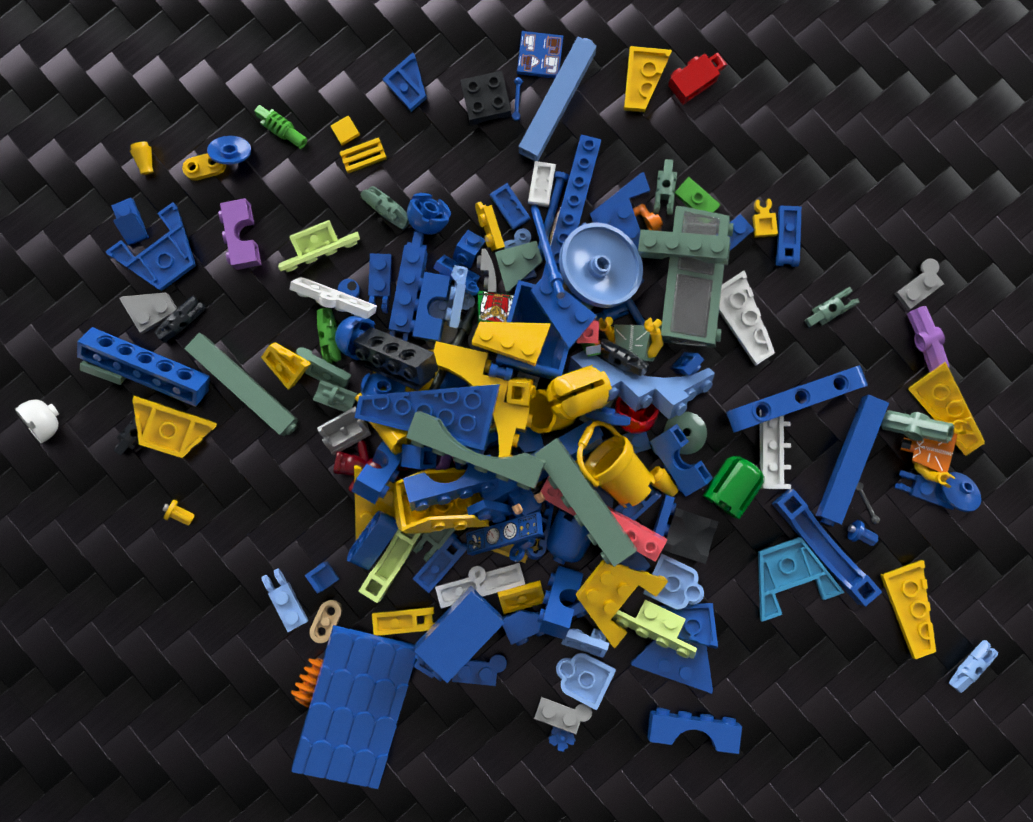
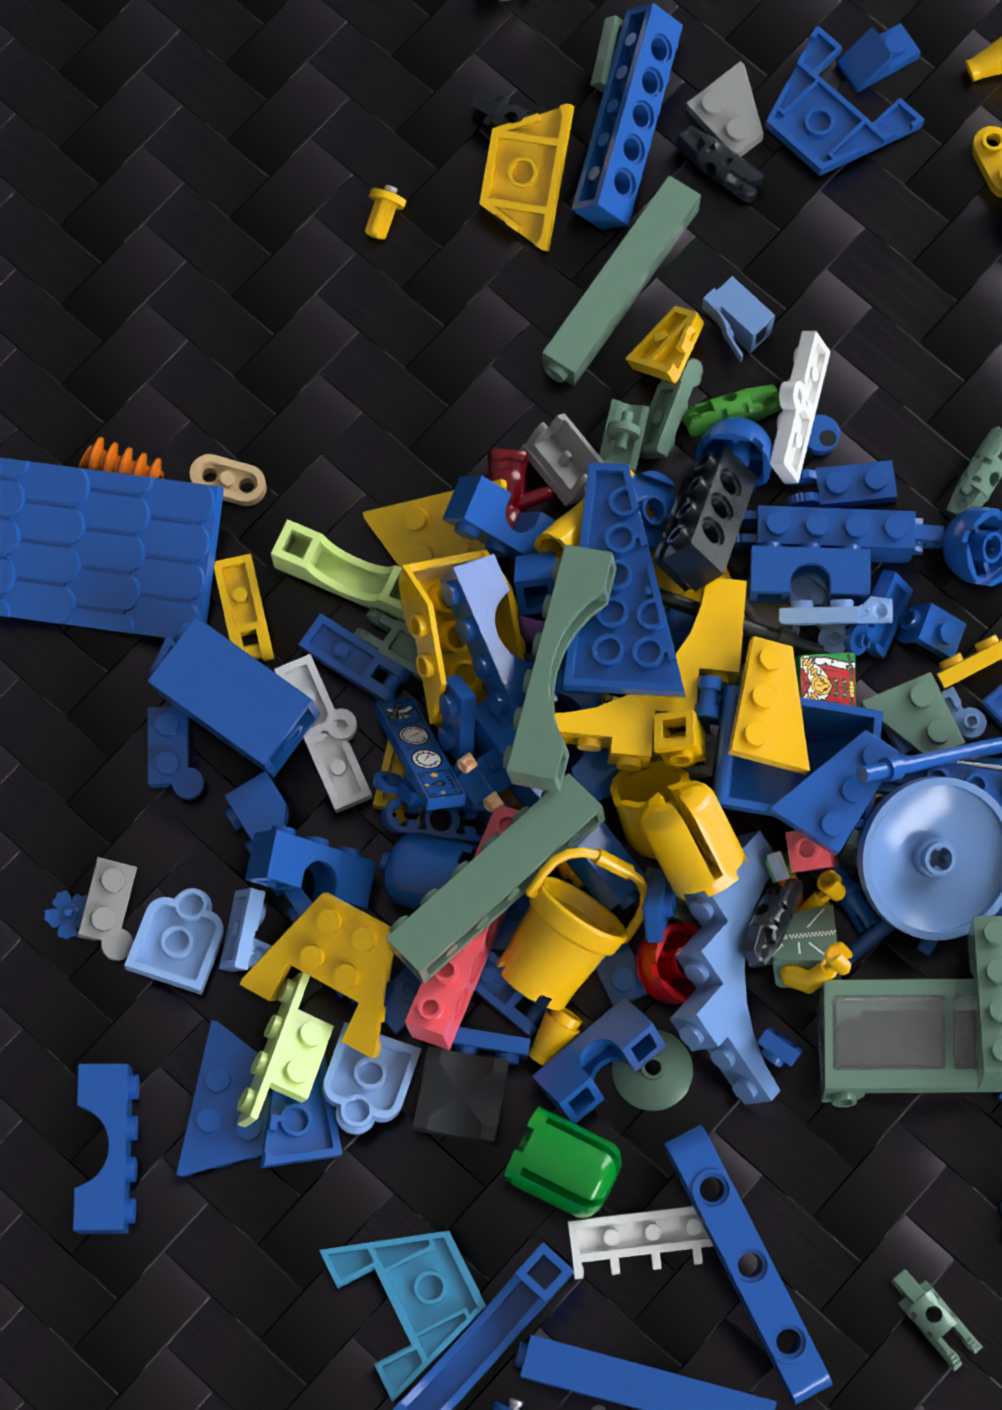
camera: 80 degrees right, 10 degrees down
medium lavender arch [218,198,261,270] -> none
light blue hinge [261,568,308,632] -> none
yellowish green bracket [278,220,360,272] -> none
blue panel [305,561,340,593] -> none
blue beam [347,511,398,570] -> none
light grey slope [477,249,497,293] -> none
yellow plate [498,580,544,614] -> none
white wing [708,270,775,366] -> none
none -> medium blue piece [702,276,775,362]

